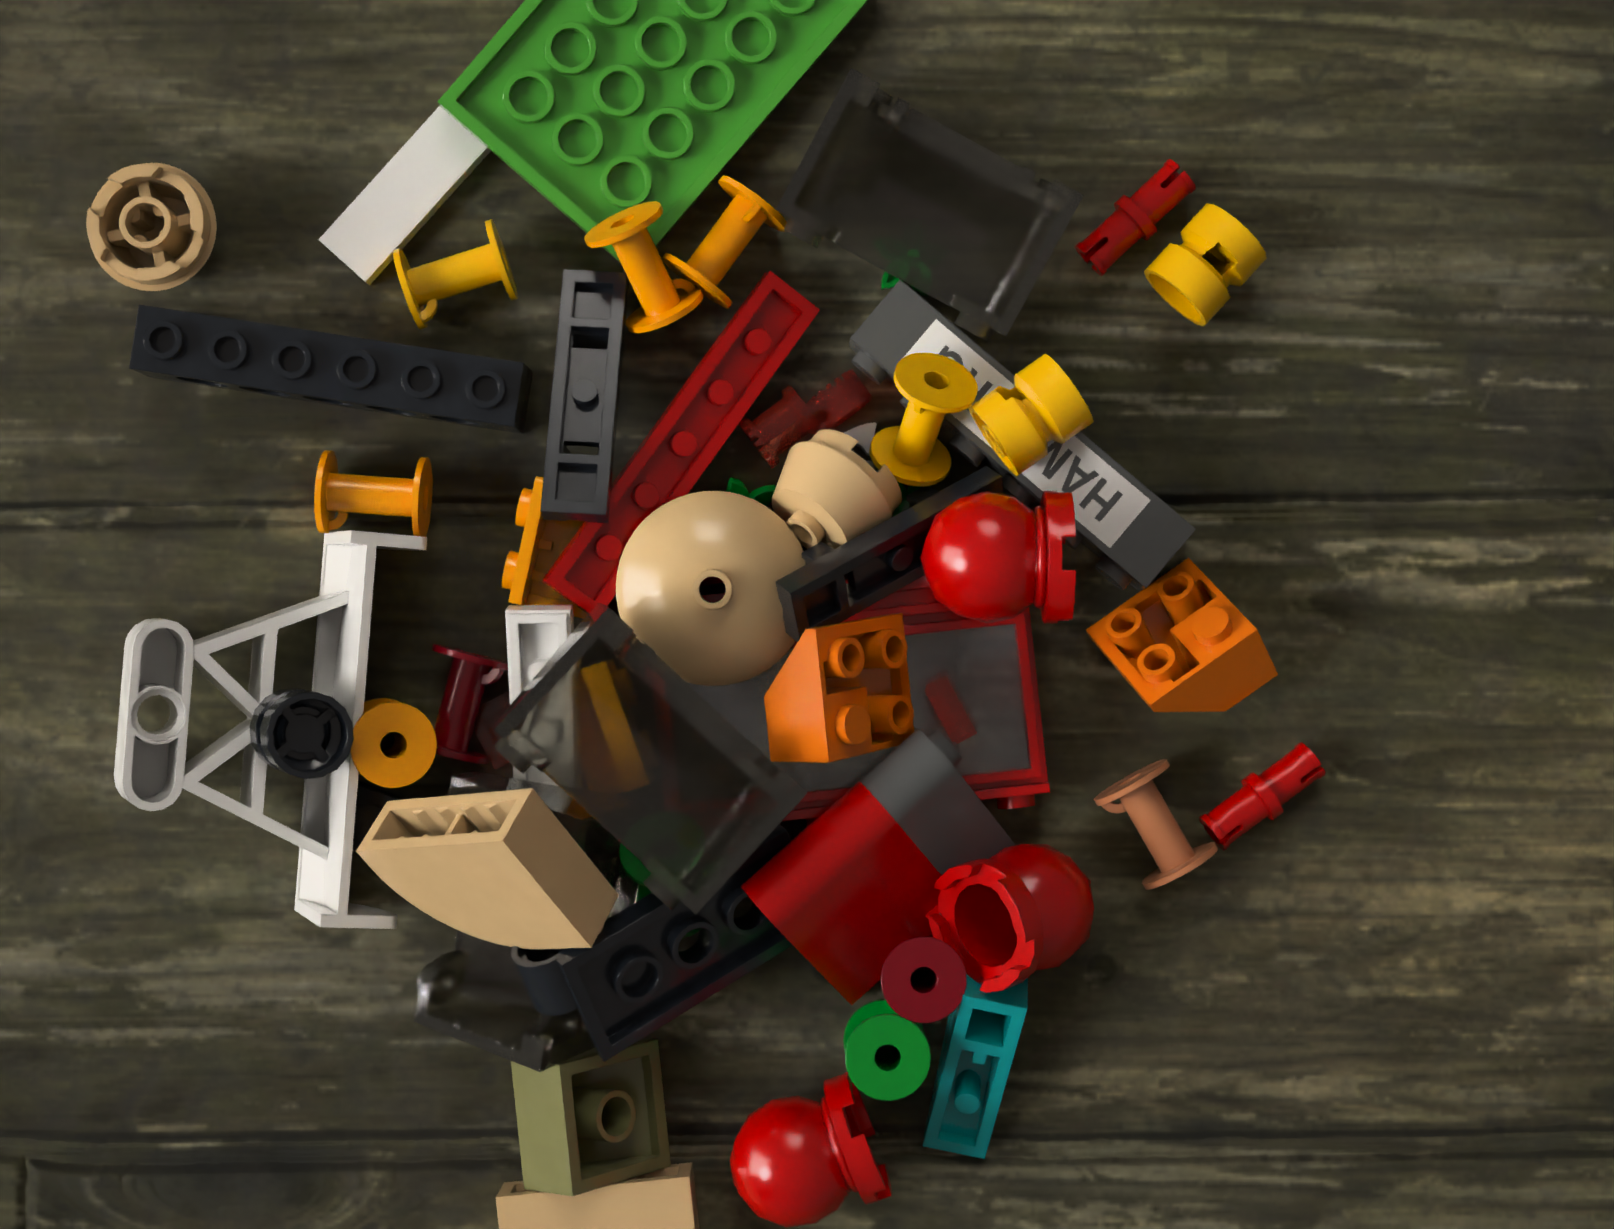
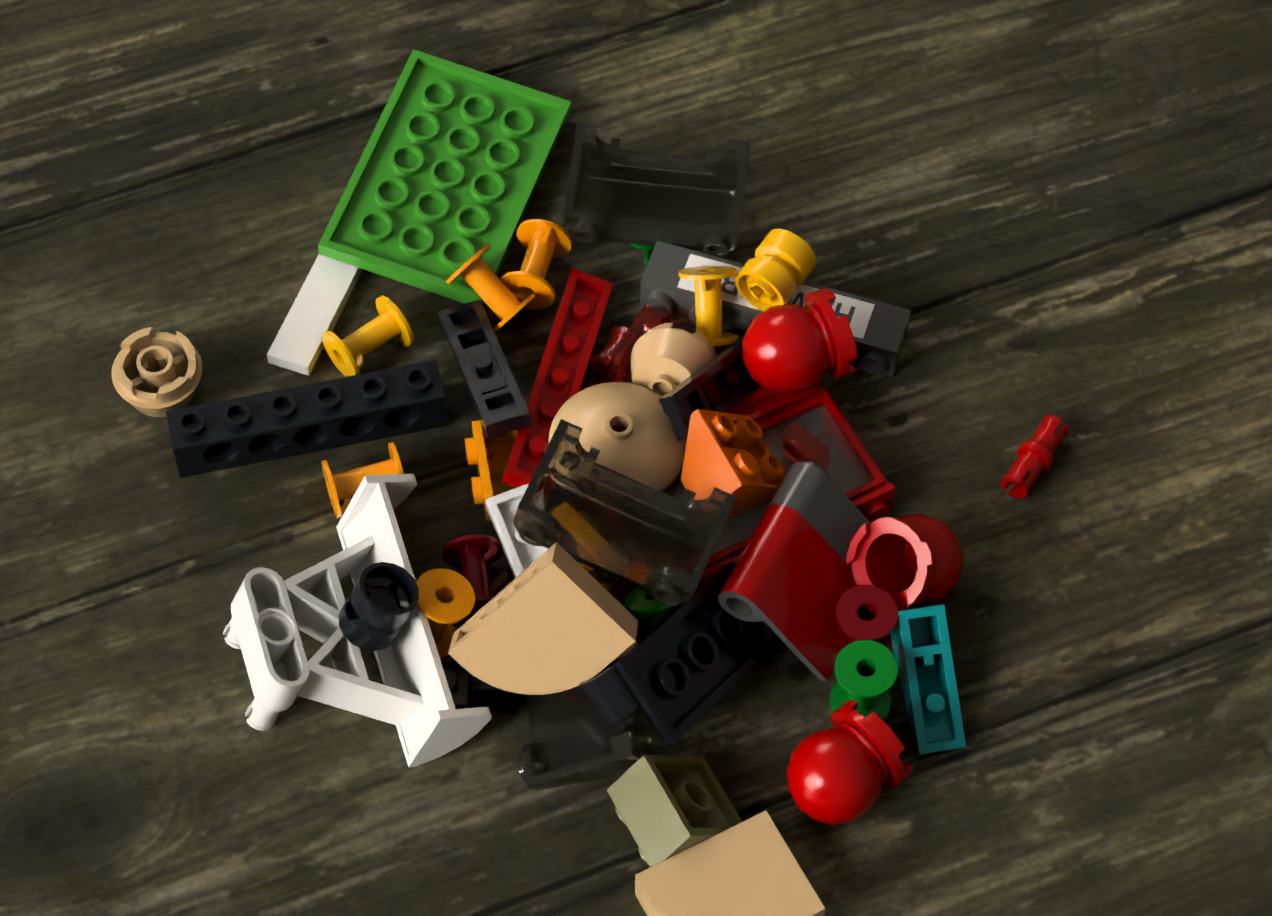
camera: 20 degrees left, 30 degrees down
red pin [1075,159,1196,276] -> none
orange slope [1086,557,1278,712] -> none
nougat piece [1094,759,1218,890] -> none
yellow wheel [1144,203,1267,326] -> none

